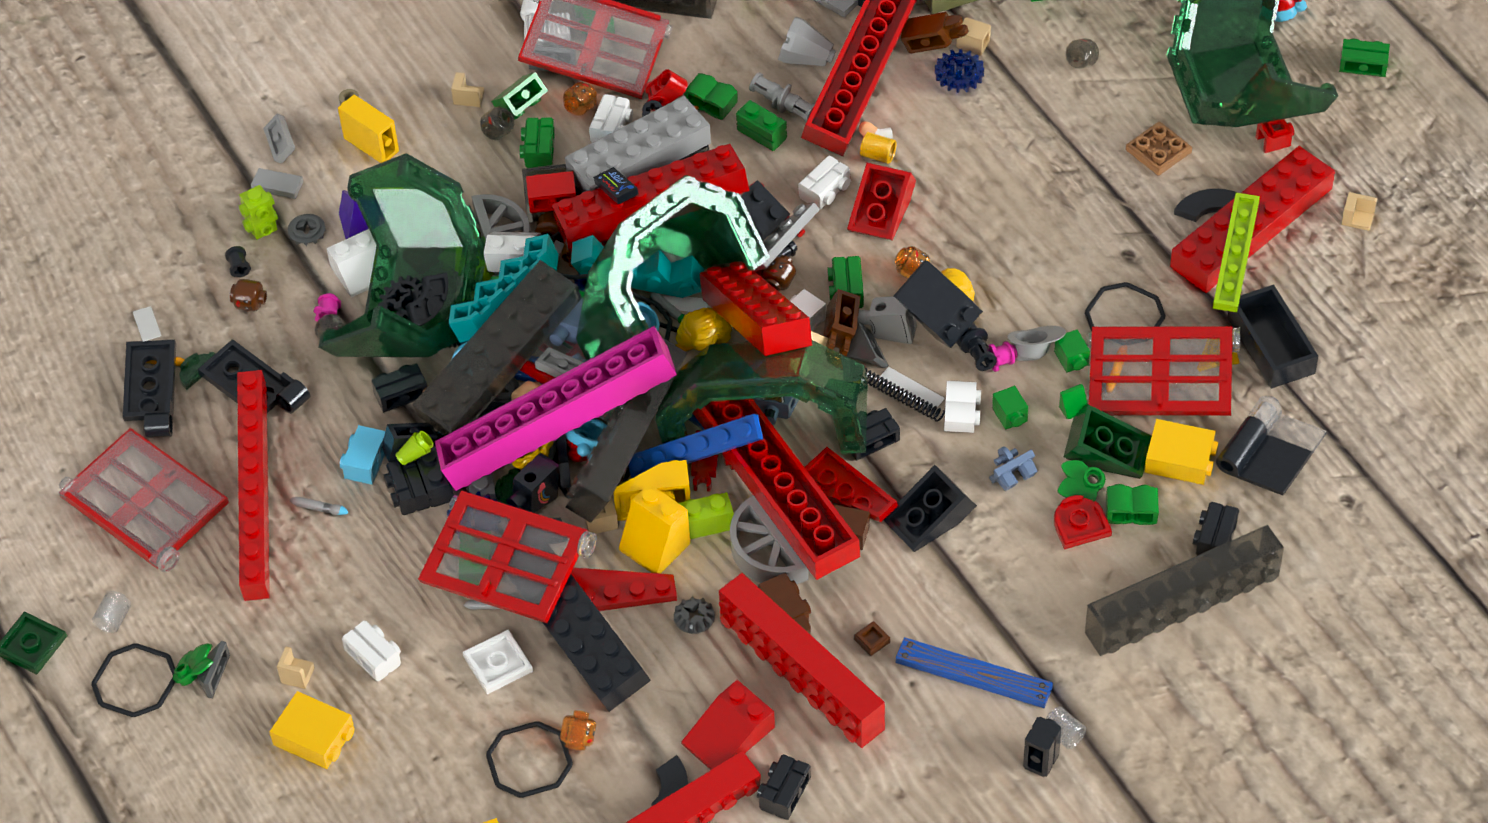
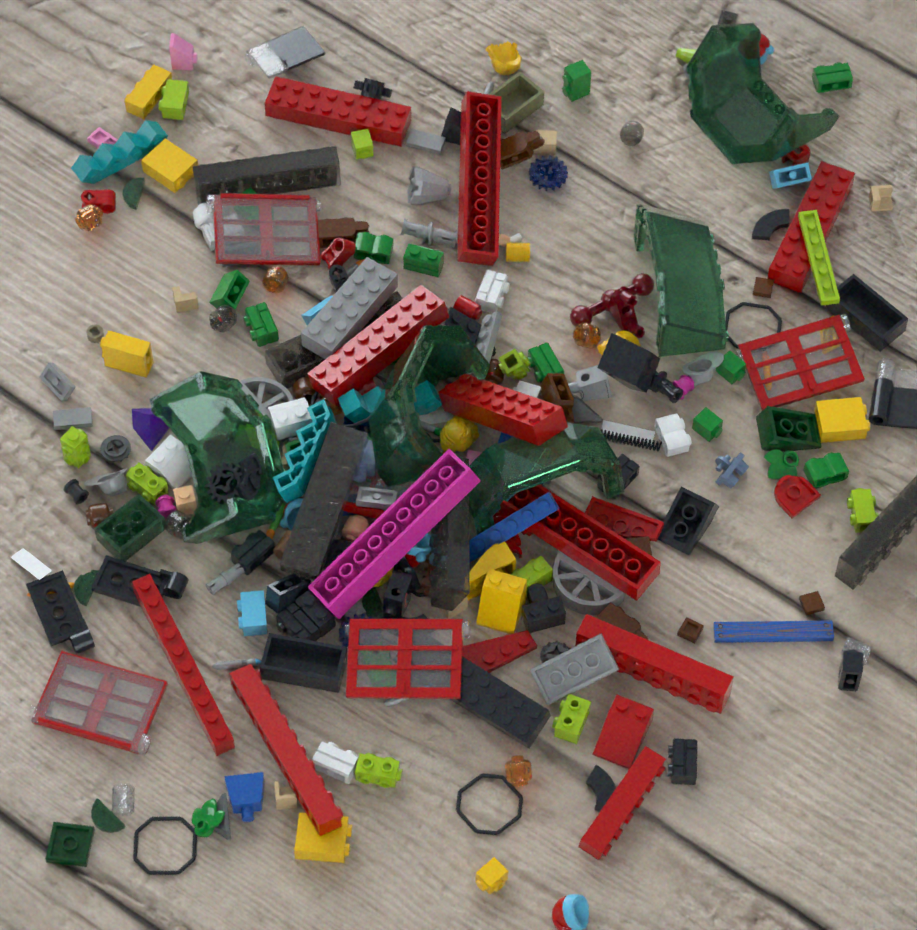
camera: 25 degrees left, 5 degrees up
lime cone [396,431,434,465] -> none
white tile [463,629,533,694] -> none
red brick [526,171,576,213] -> none
white brick [589,94,633,143] -> none
black tile [593,167,639,205] -> none
red slope [847,162,916,241] -> none
green slope [1059,384,1088,419] -> none
medium nougat tile [1126,121,1192,176] -> none
black brick [1192,502,1239,563] -> none
none -> light grey piece [84,469,127,496]
none -> clear green tile [91,798,125,833]
none -> clear green brick [94,493,166,561]
none -> lime brick [126,462,169,506]
none -> light nougat brick [173,485,198,517]
none -> light grey pin [206,563,245,595]
none -> blue torso [224,772,265,822]
none -> red brick [229,664,343,836]
none -> black piece [260,633,348,693]
none -> bright green piece [266,503,286,539]
none -> reddish brown hinge [318,217,370,248]
none -> lime brick [355,753,403,788]
none -> red brick [453,295,482,320]
none -> lime brick [499,349,531,380]
none -> black brick [522,583,566,633]
none -> light grey tile [530,634,619,706]
none -> lime brick [552,694,591,744]
none -> dark red connector [570,273,654,338]
none -> clear green windscreen [633,204,729,357]
none -> reddish brown tile [753,277,774,298]
none -> medium azure brick [769,163,812,189]
none -> reddish brown tile [799,591,825,615]
none -> lime brick [847,488,879,533]

